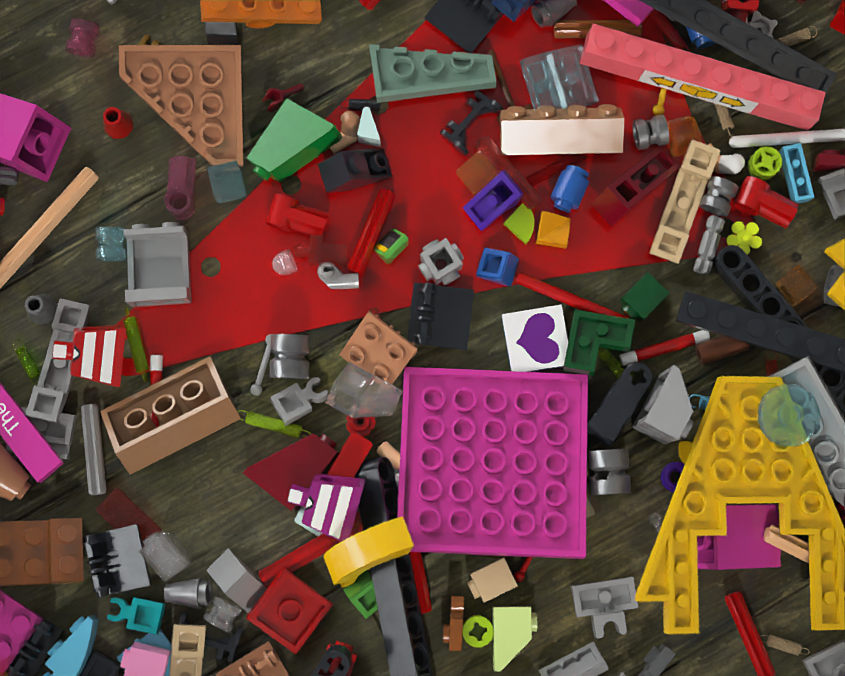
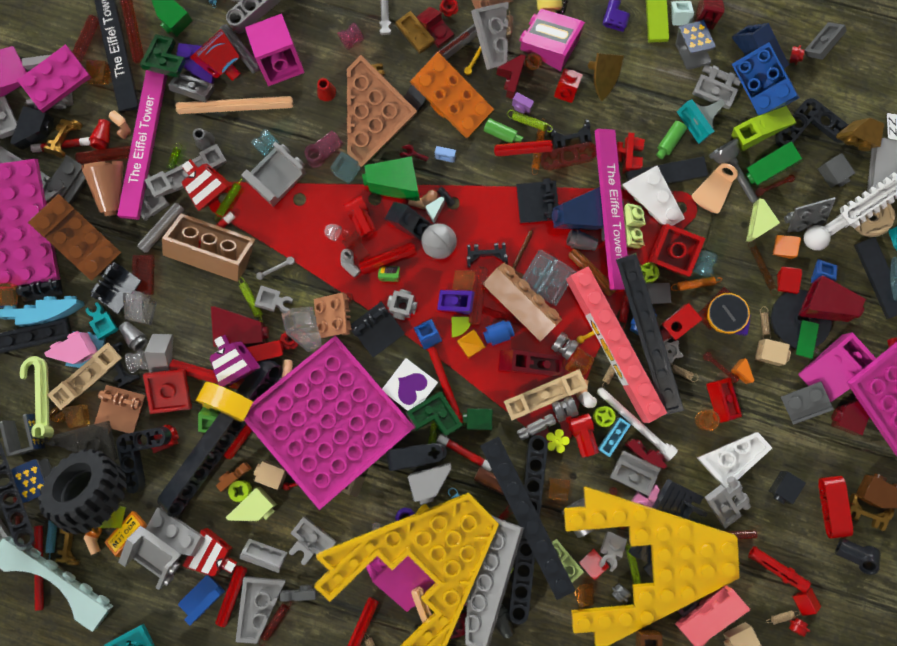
camera: 55 degrees right, 0 degrees up
flat silver wheel [269,334,310,379] -> none
sand green wing [369,44,496,103] -> none
flat silver wheel [588,449,631,495] -> none
clear light blue tile [758,384,820,446] -> none
none -> light grey piece [421,223,457,259]
none -> light blue tile [435,146,456,163]

